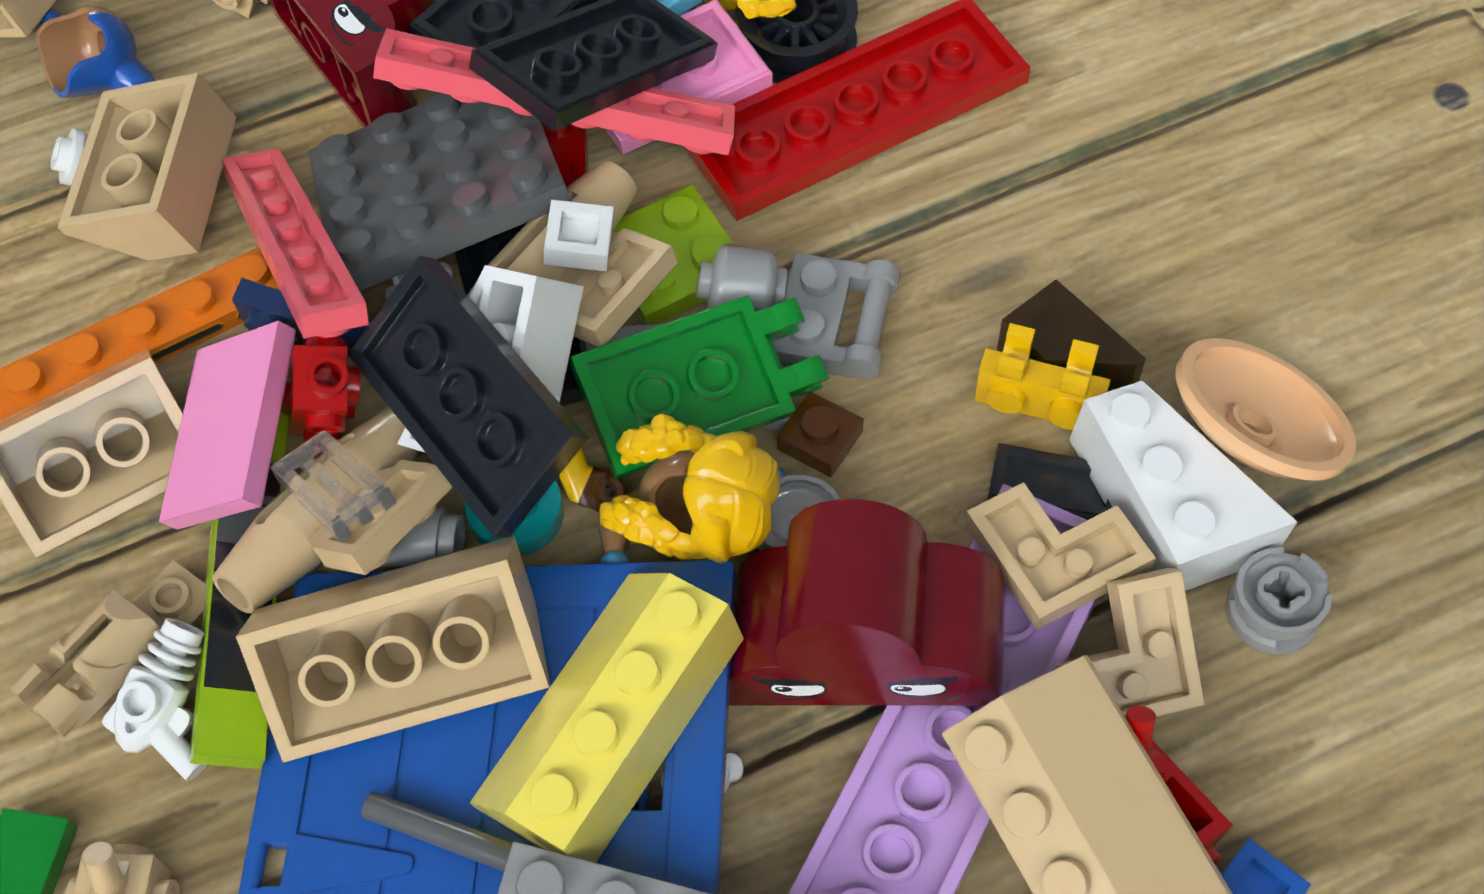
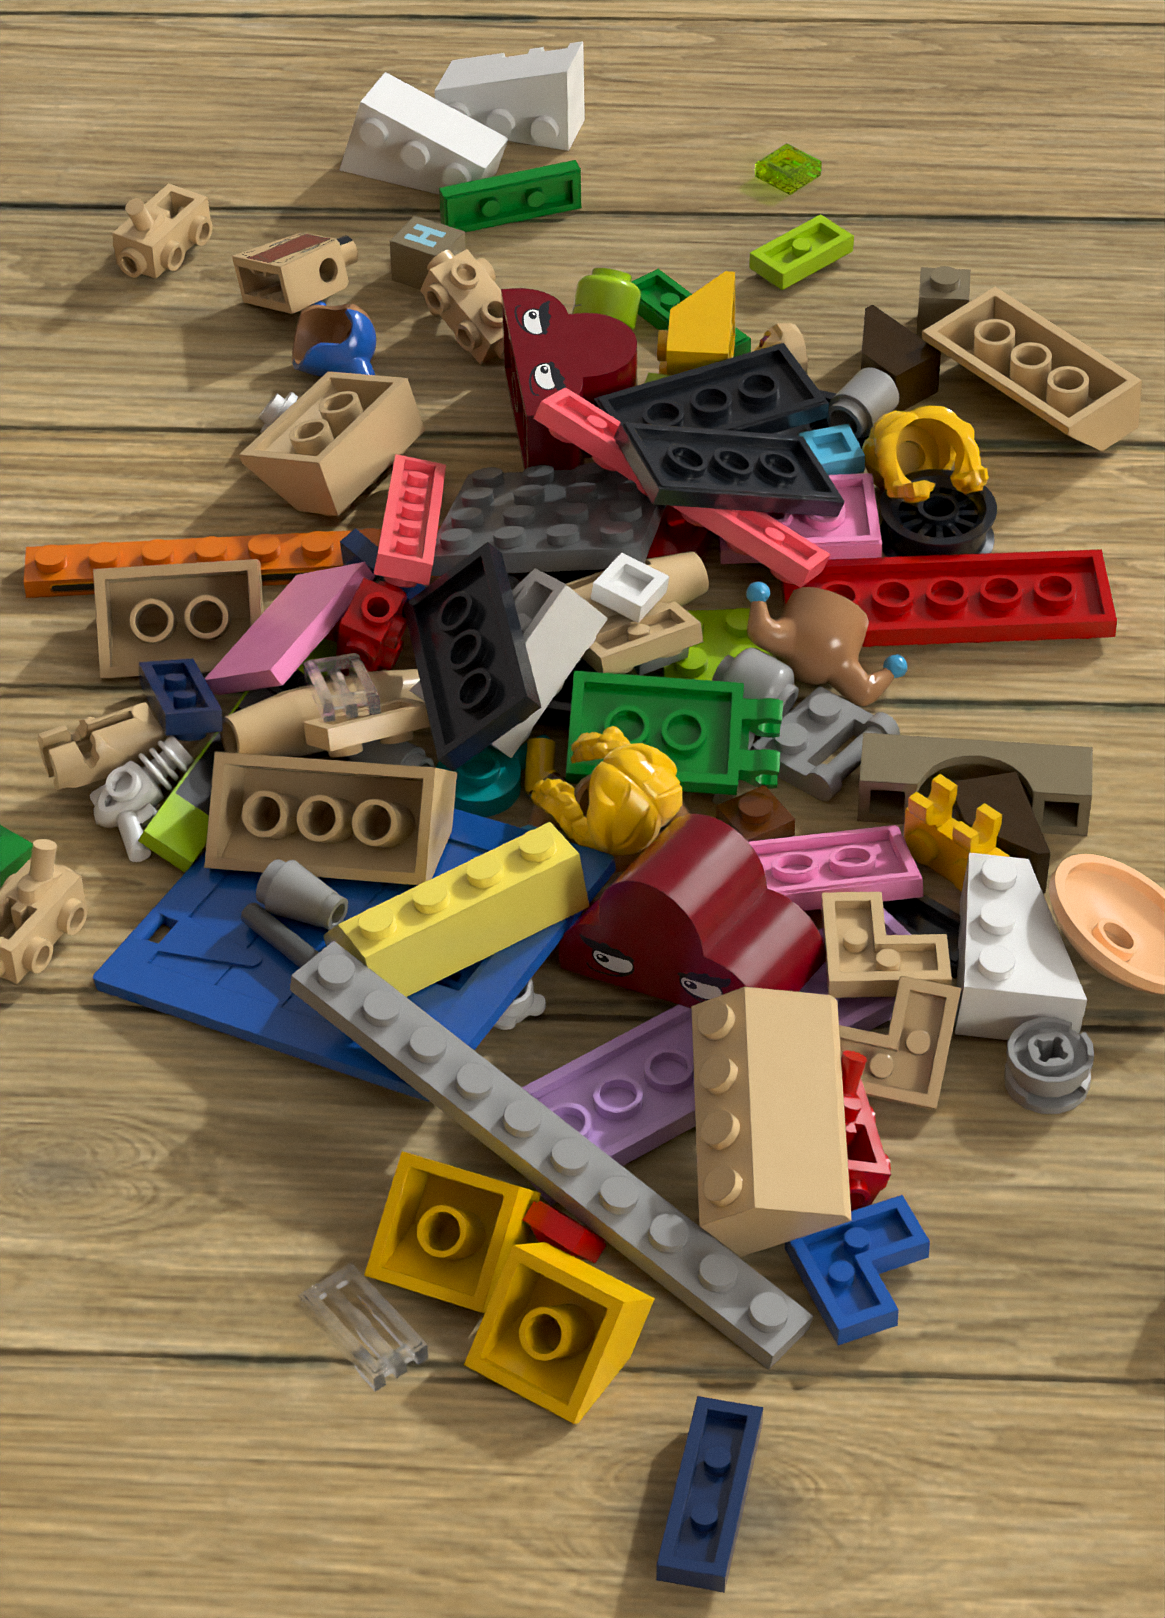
camera: 25 degrees right, 15 degrees down
none -> dark blue plate [139,658,223,741]
none -> light grey cone [256,859,348,930]
none -> medium nougat piece [746,582,907,706]
none -> bright pink tile [749,825,923,911]
none -> dark tan arch [857,733,1093,836]

